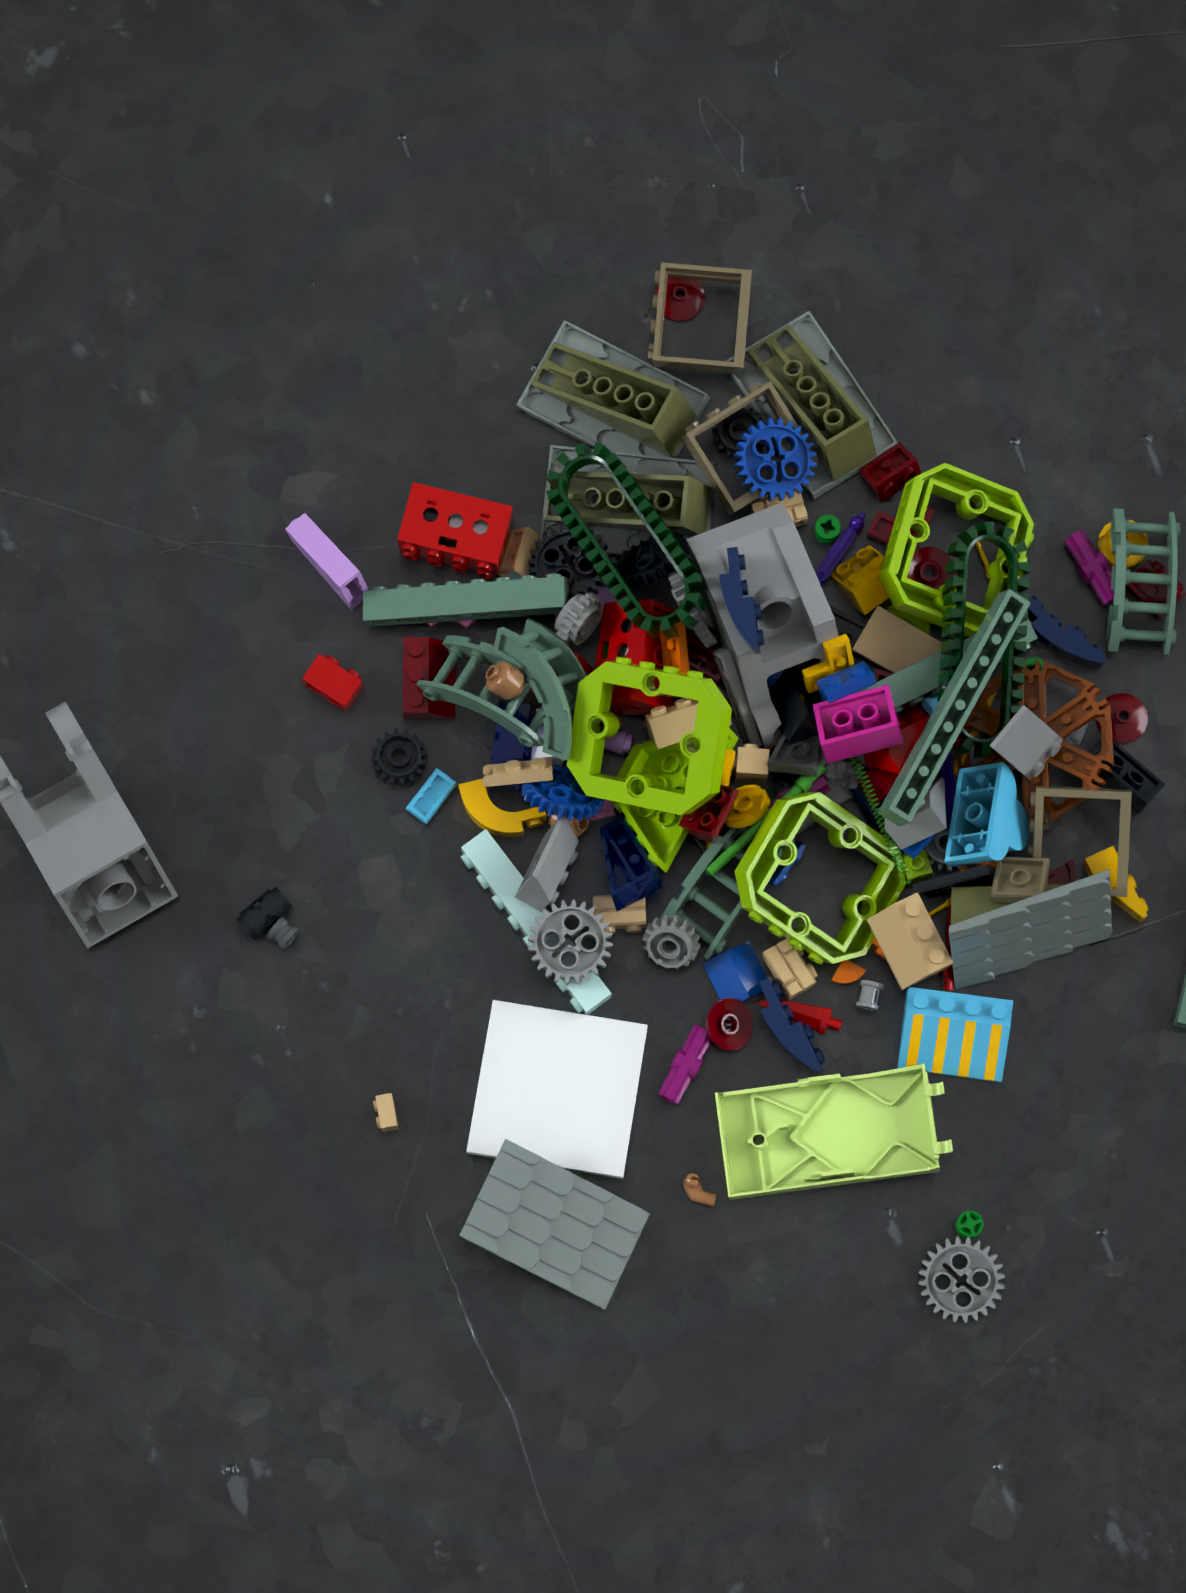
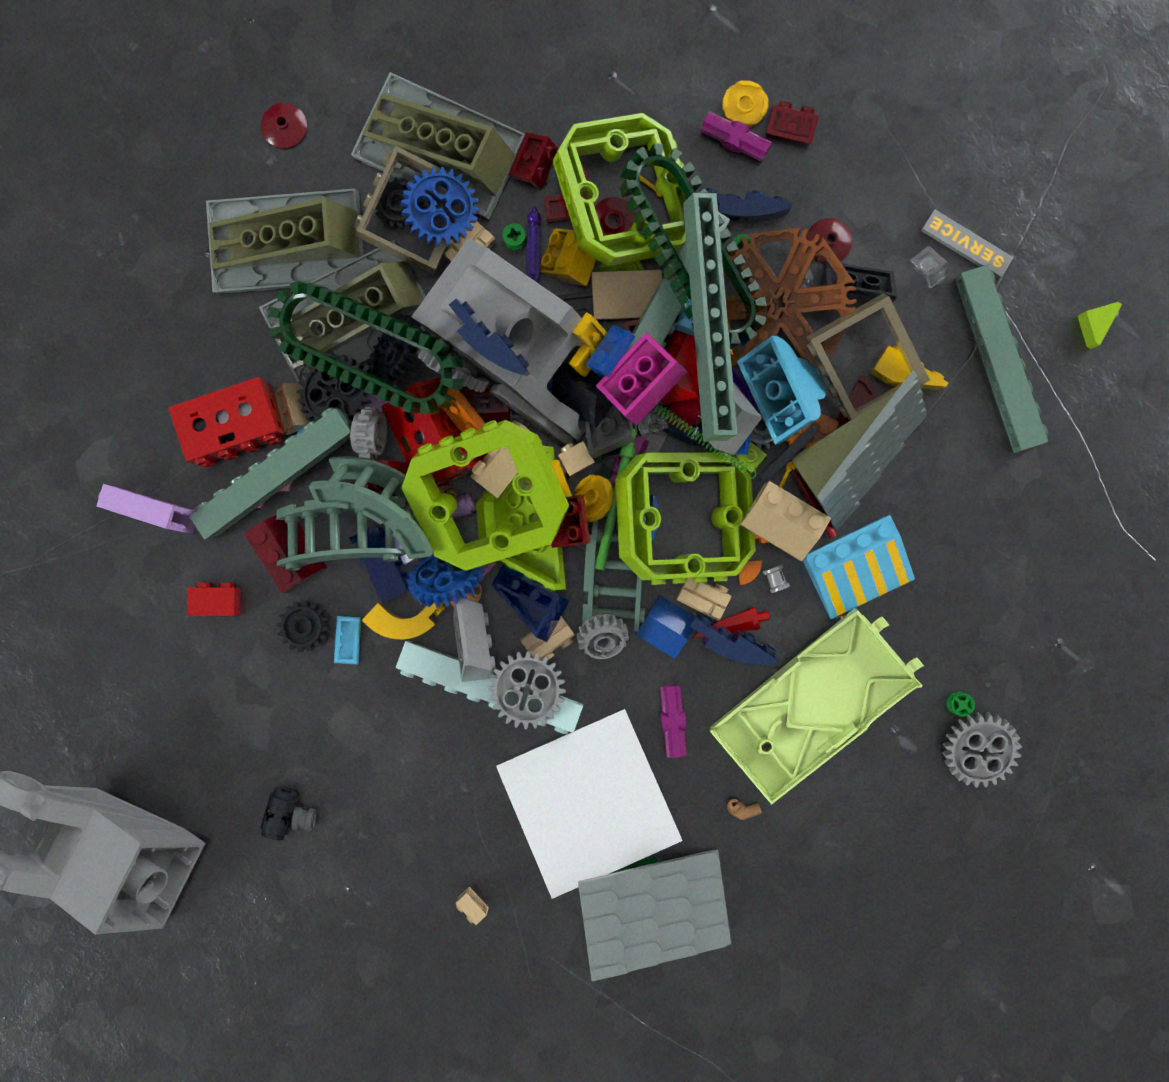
camera: 30 degrees left, 10 degrees up
tan hinge [482,758,553,787] -> none
medium nougat head [486,661,525,700] -> none
dark tan window [648,262,752,375] -> none
dark red dish [706,998,753,1050] -> none
light grey slope [990,705,1063,780] -> none
dark tan tile [991,857,1050,903] -> none
sand green fence [1106,508,1180,655] -> none

